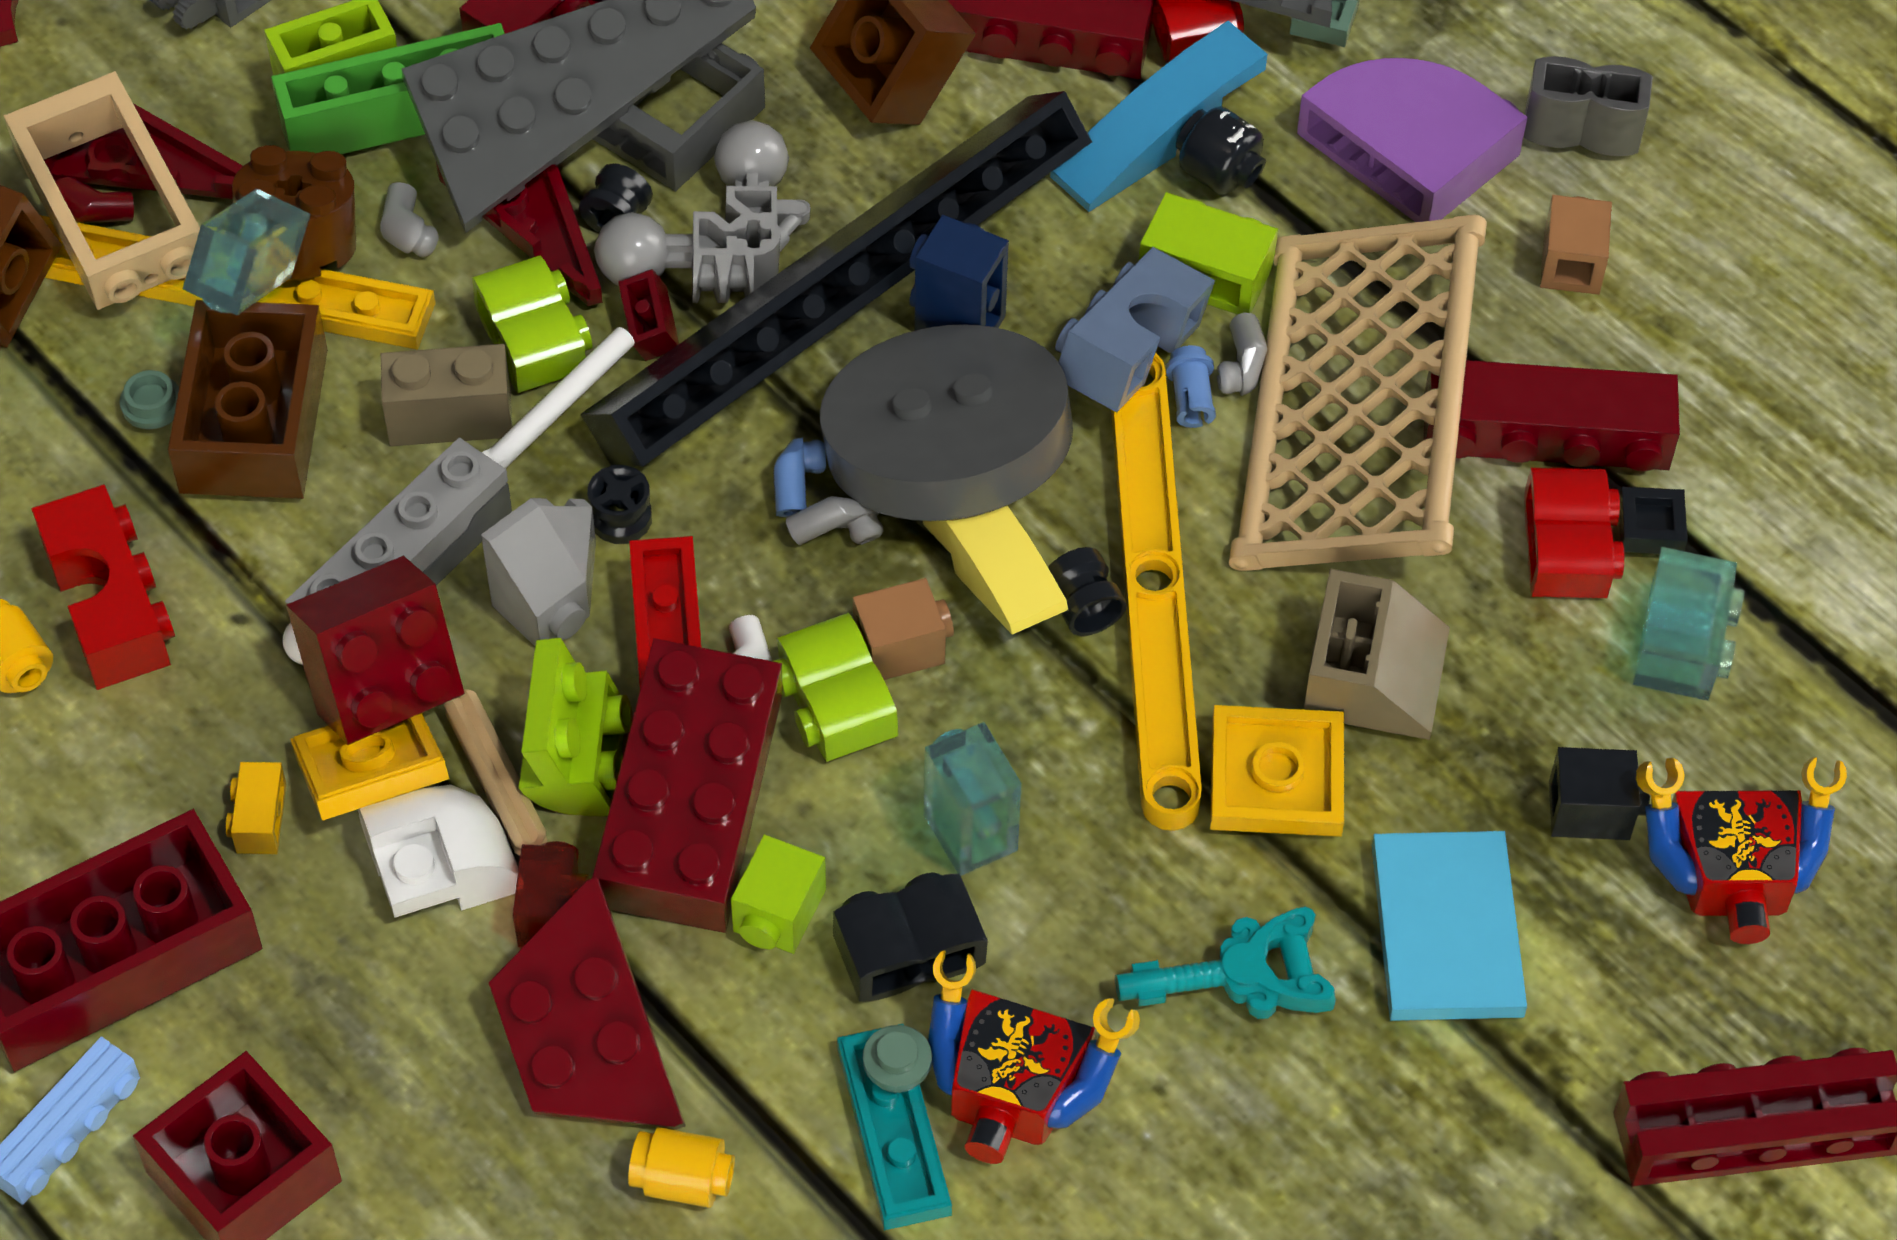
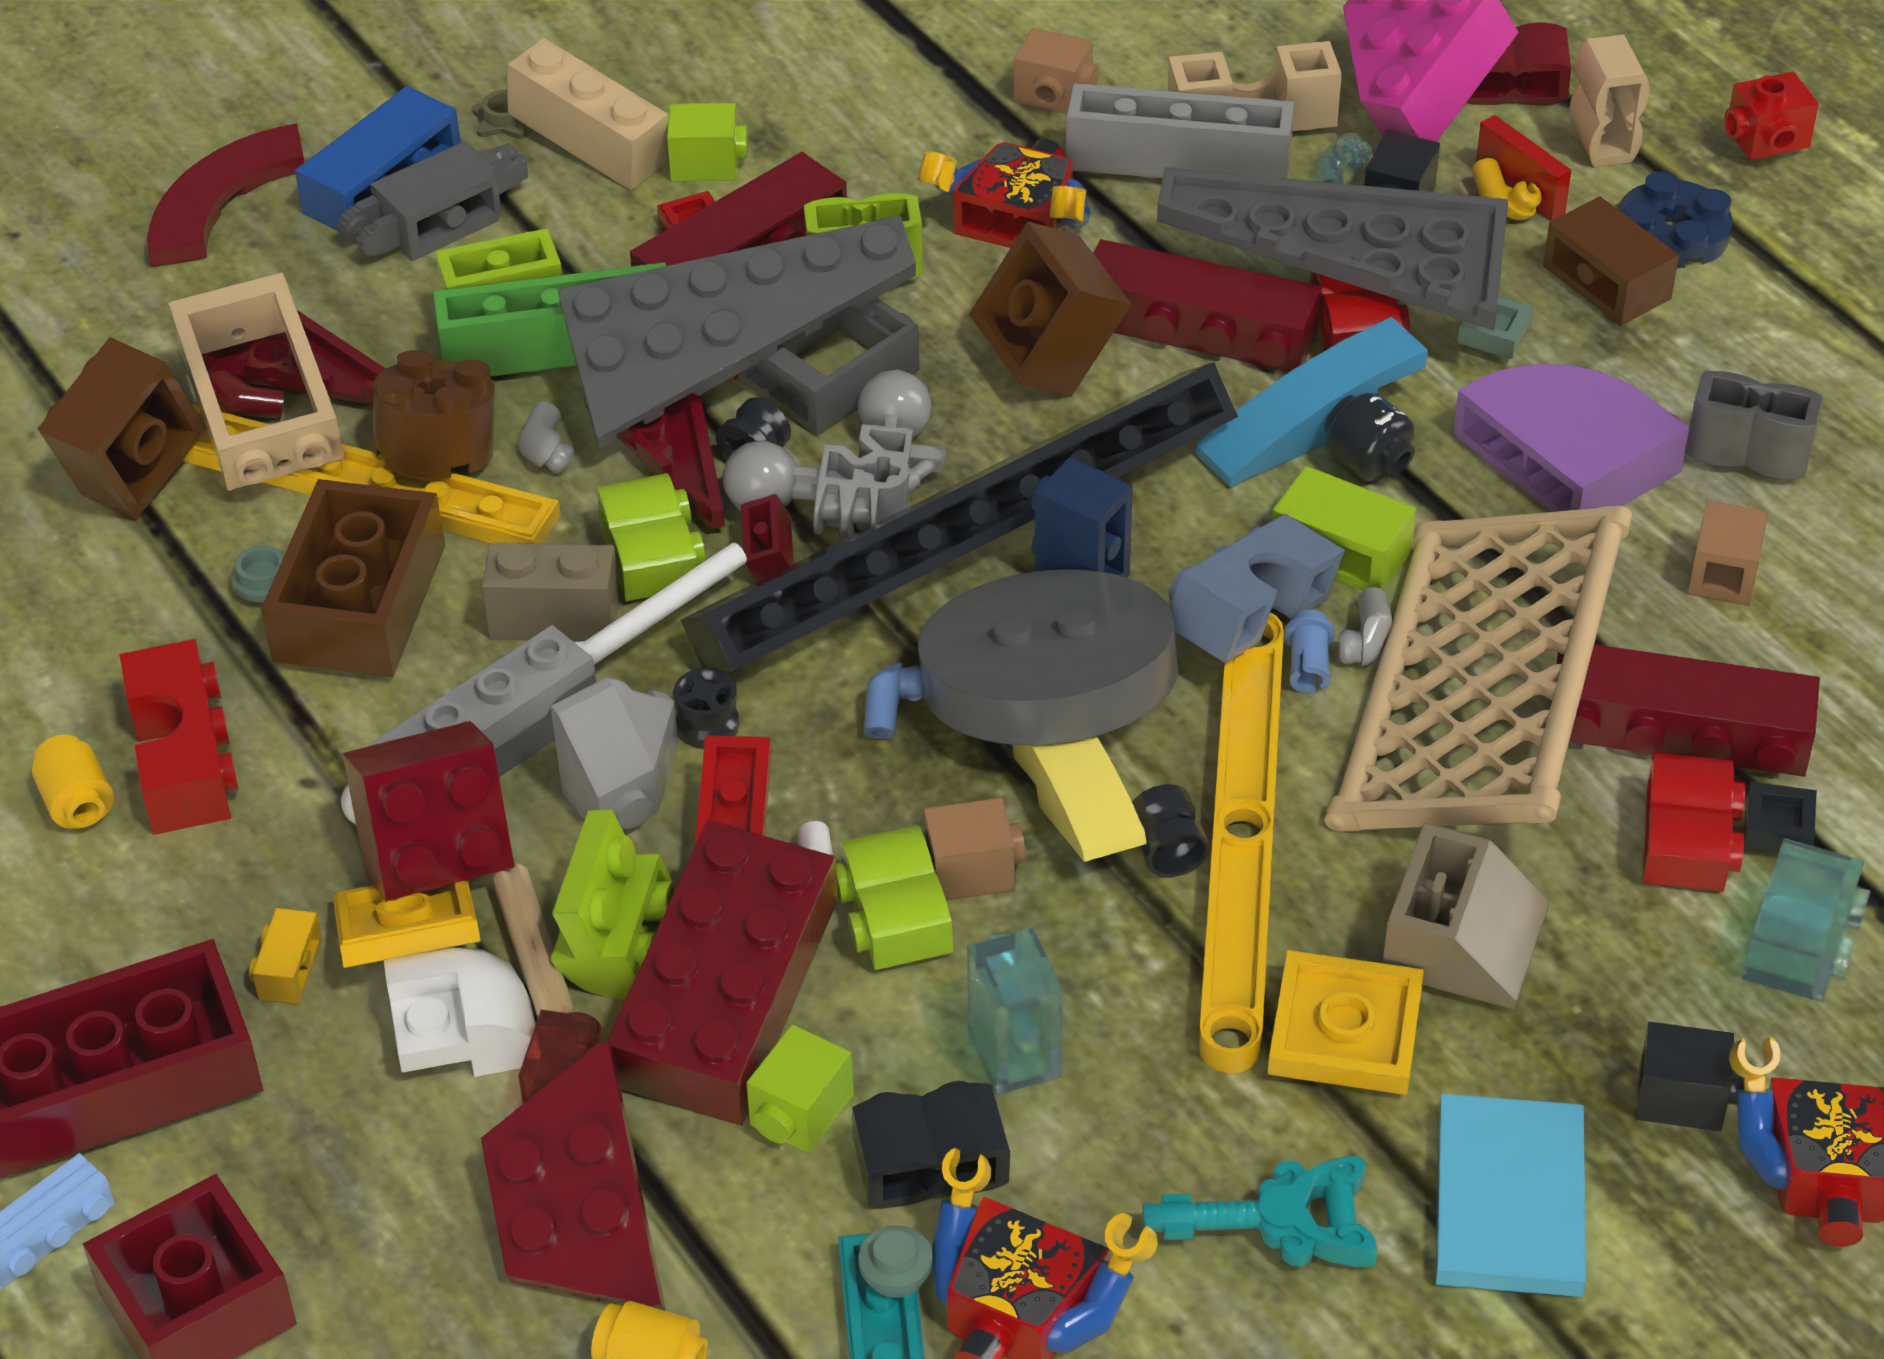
camera: 10 degrees right, 10 degrees down
clear light blue brick [183,188,311,315] -> none
light grey arm [786,496,883,545] -> none

